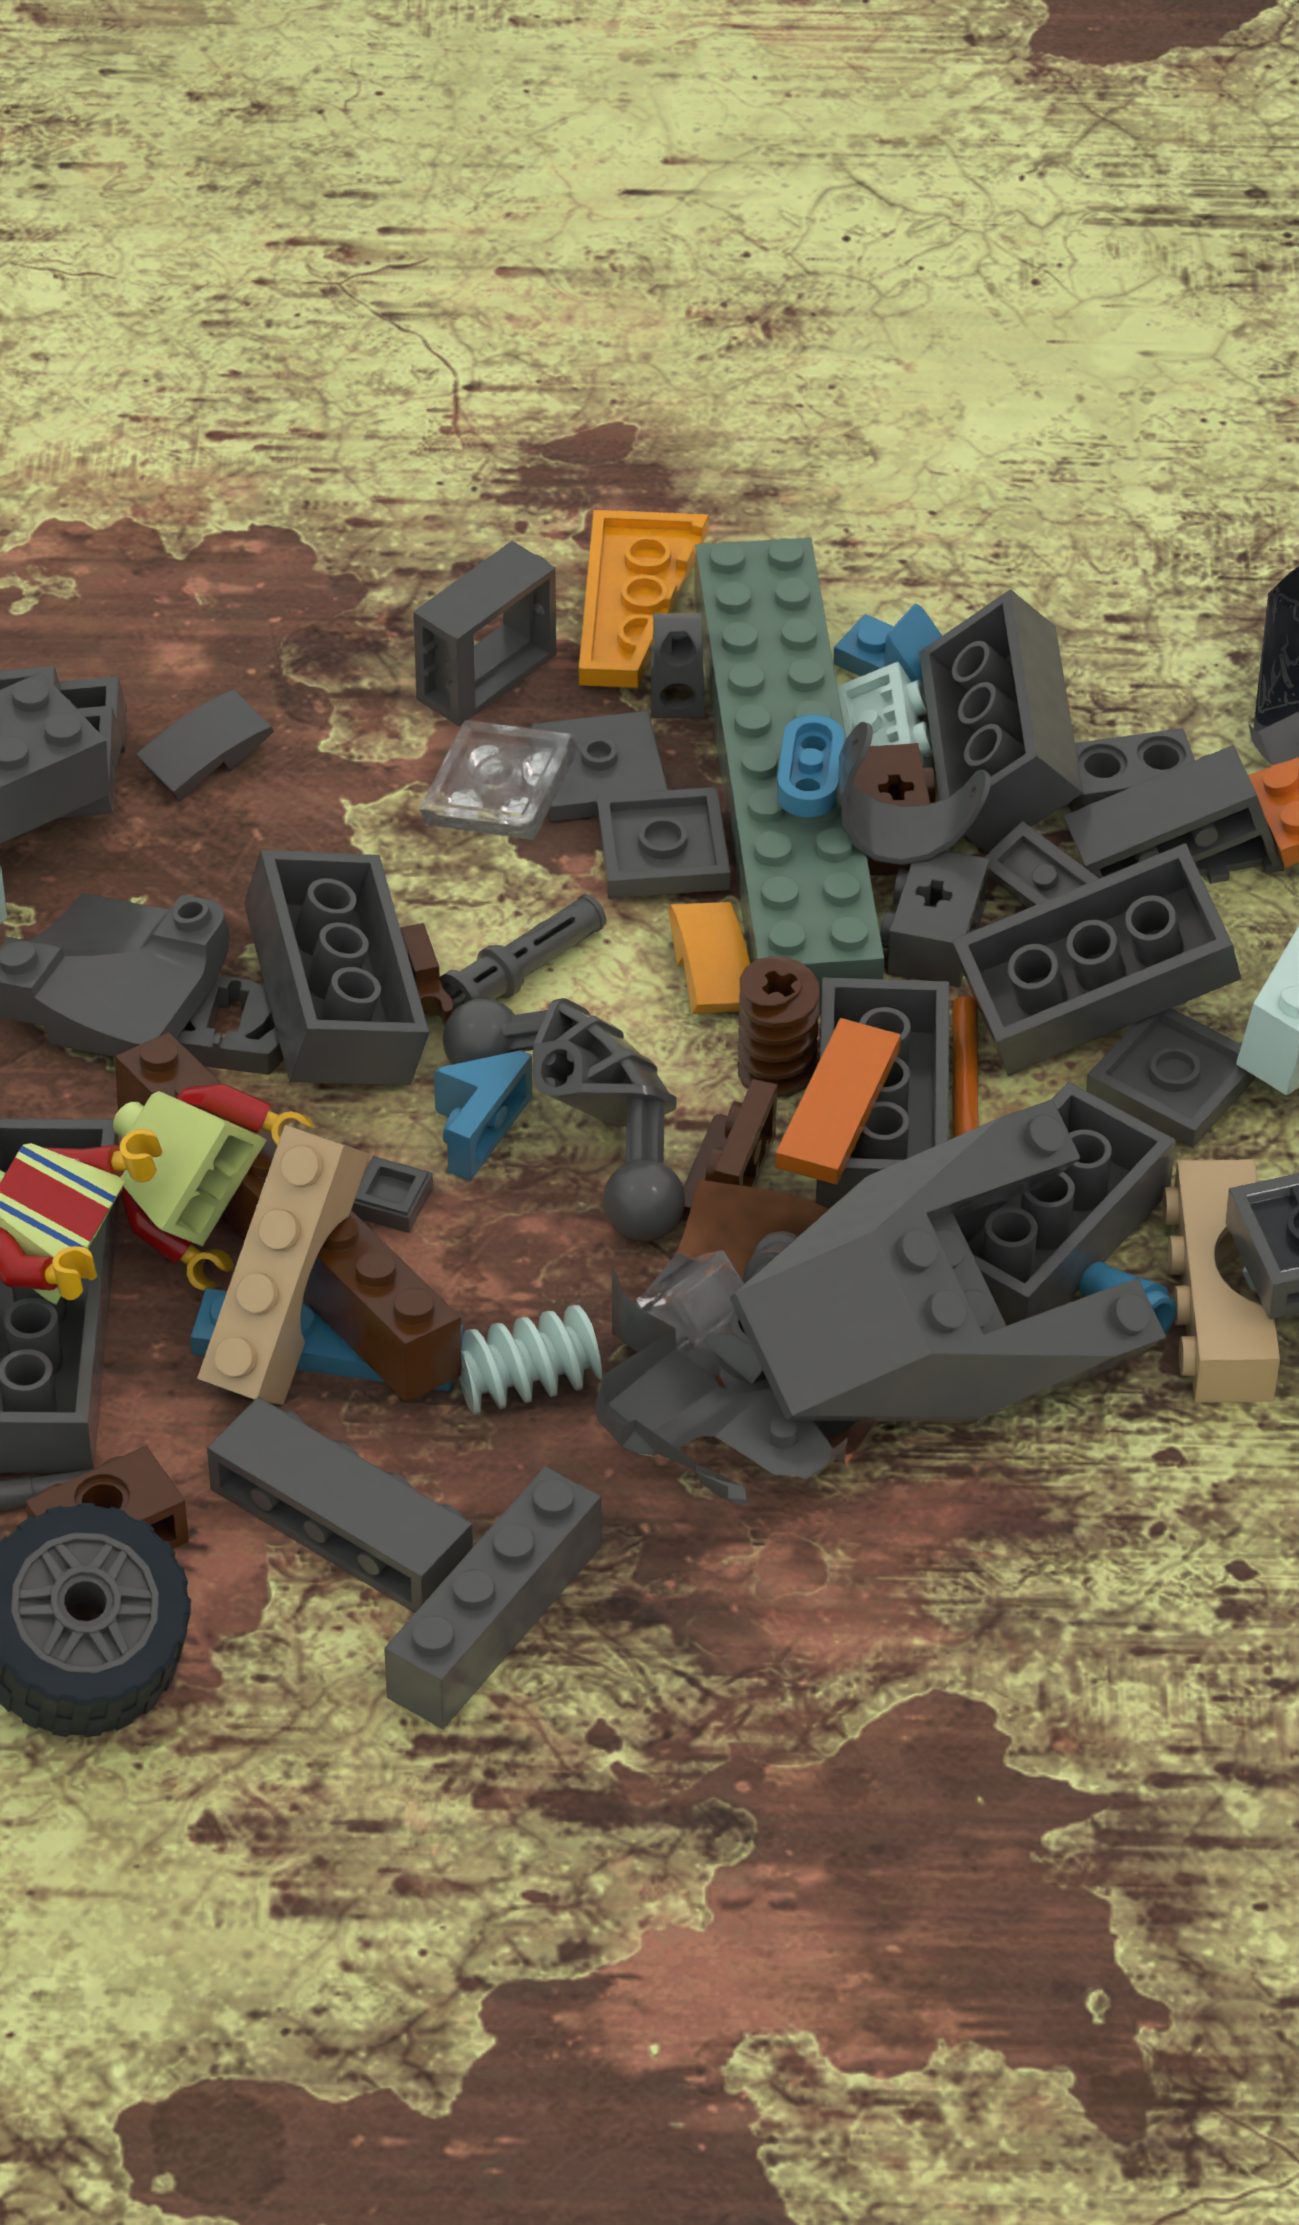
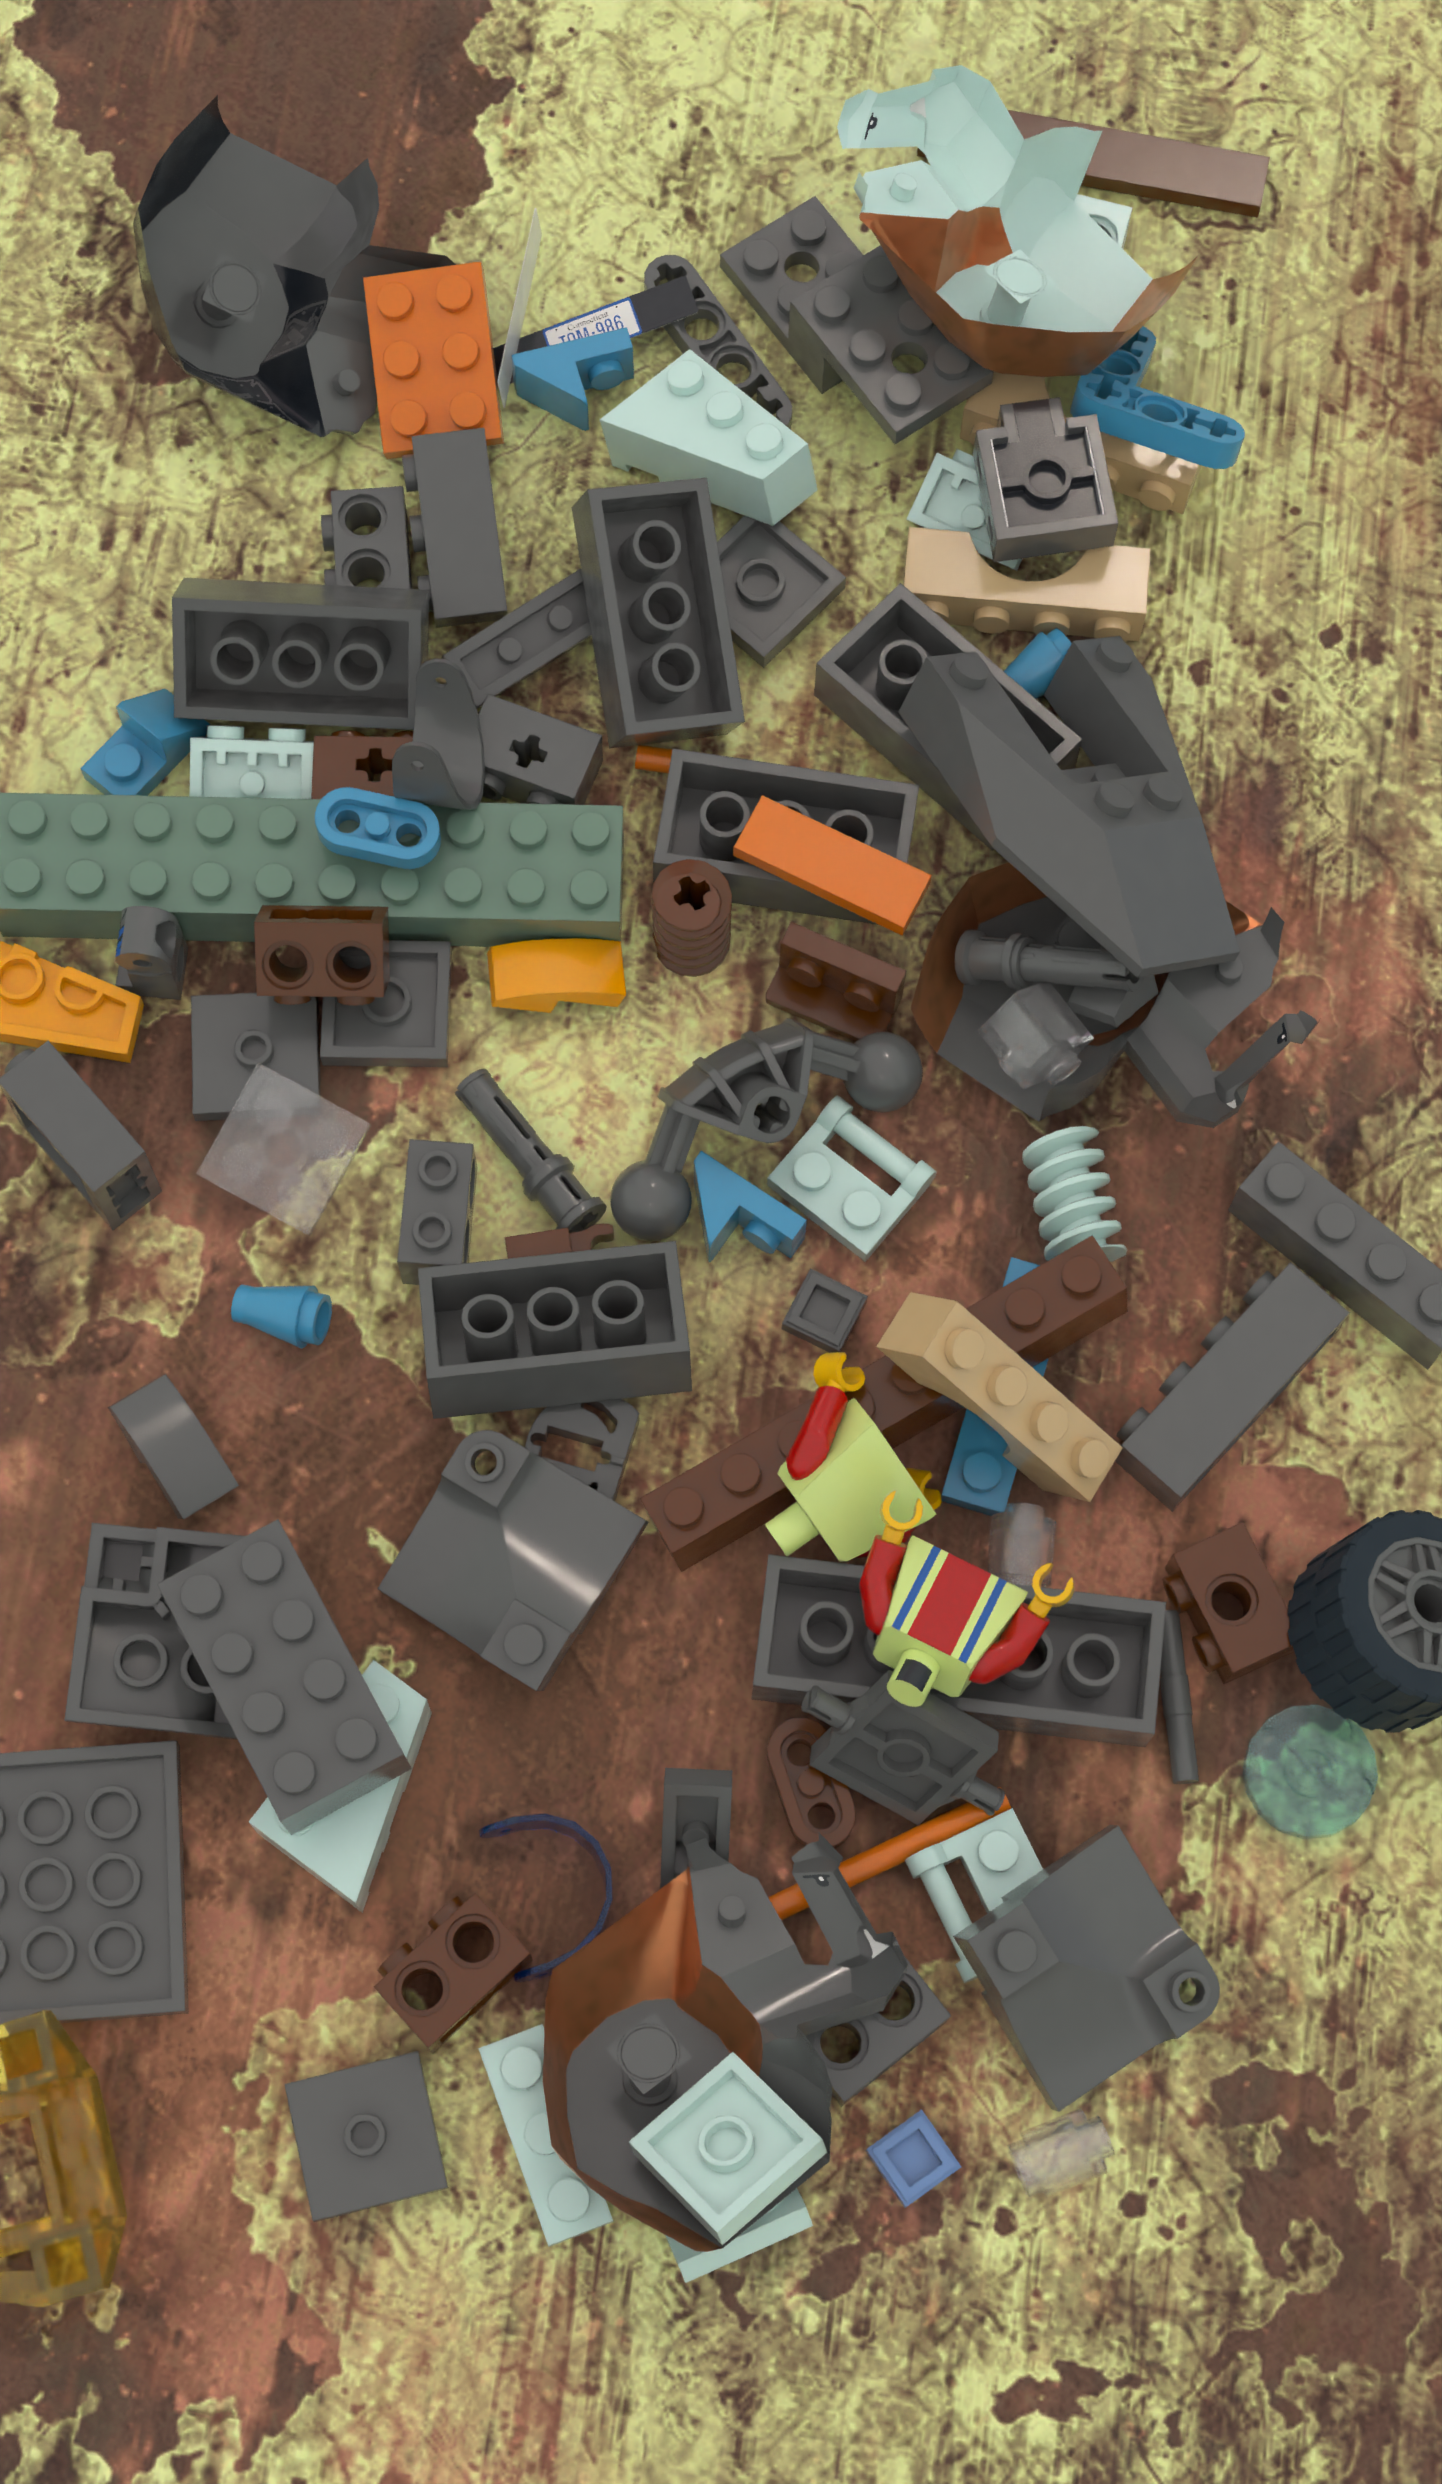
camera: 85 degrees left, 25 degrees up
none -> dark azure cone [231,1284,332,1349]
none -> reddish brown brick [254,905,390,1006]
none -> dark grey brick [397,1139,477,1285]
none -> light aqua plate [767,1095,937,1262]
none -> clear brick [986,1503,1057,1588]

